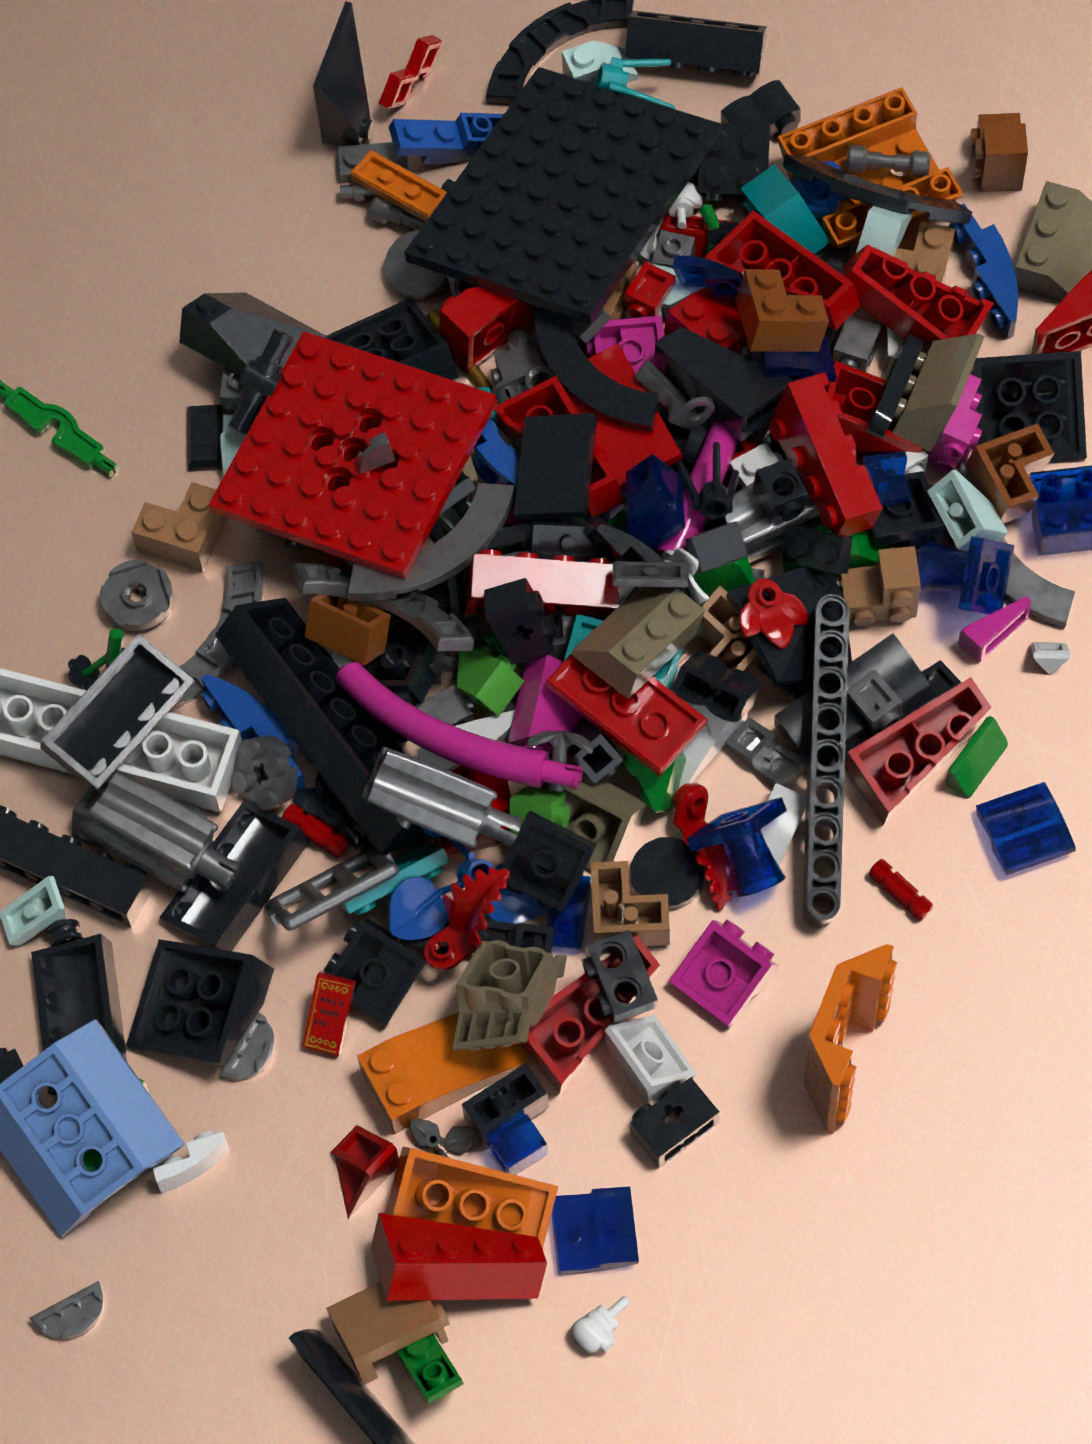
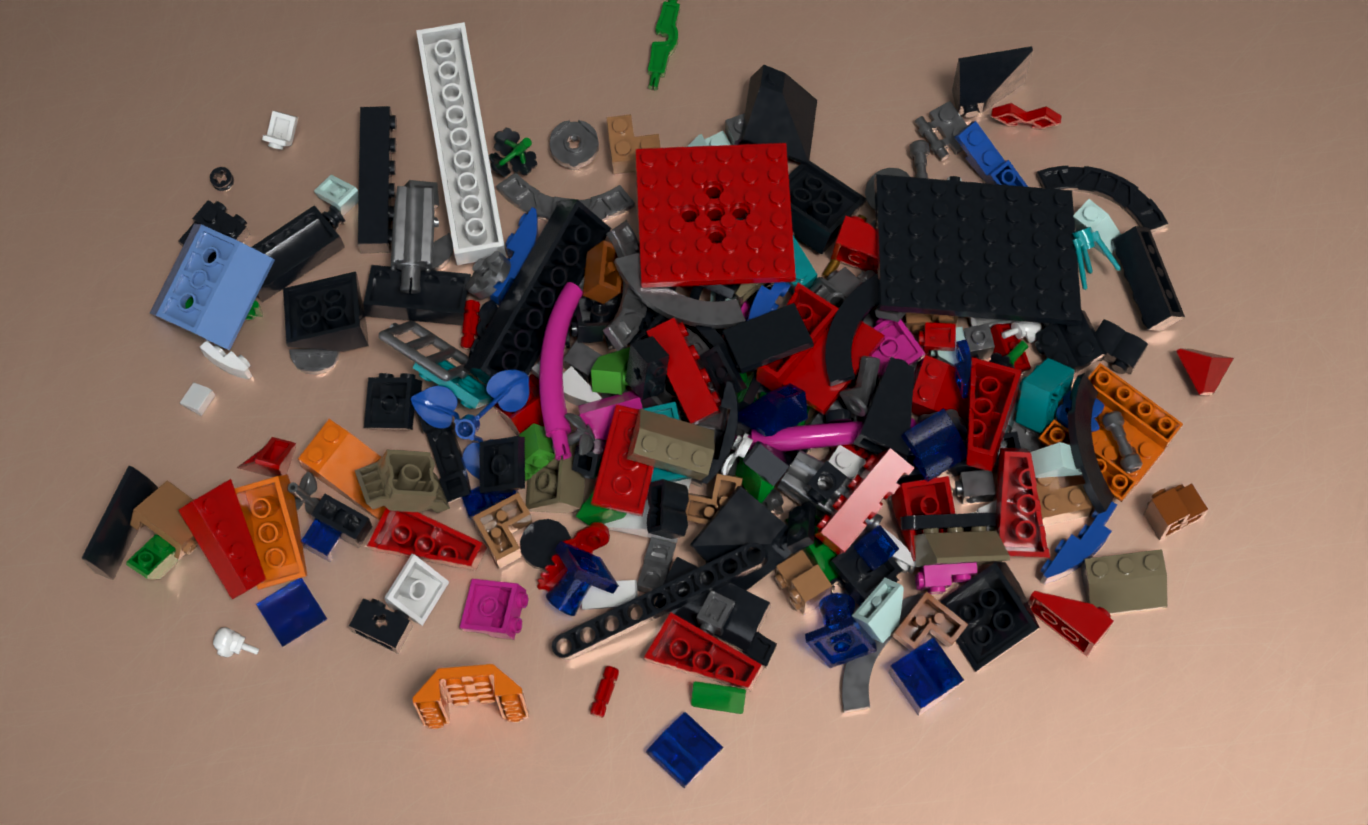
camera: 60 degrees right, 5 degrees up
flat silver tile [29,1281,105,1341] -> none
black slope [40,634,195,791] -> none
black tile [187,405,223,471] -> none
black pin [229,328,294,434] -> none
red tile [302,972,356,1056] -> none
orange tile [349,150,447,222] -> none
flat silver tile [356,432,395,473] -> none
flat silver piece [362,747,522,848] -> none
red plant [424,867,510,971] -> none
black brick [581,929,658,1024] -> none
flat silver slope [612,561,688,588] -> none
black plant [676,442,739,520] -> none
dark orange brick [736,269,829,352] -> none
red plate [739,578,809,650] -> none
dark pink slope [958,596,1031,662] -> none
white slope [1031,642,1070,675] -> none
none -> white slope [180,382,215,416]
none -> red slope [1176,348,1234,395]

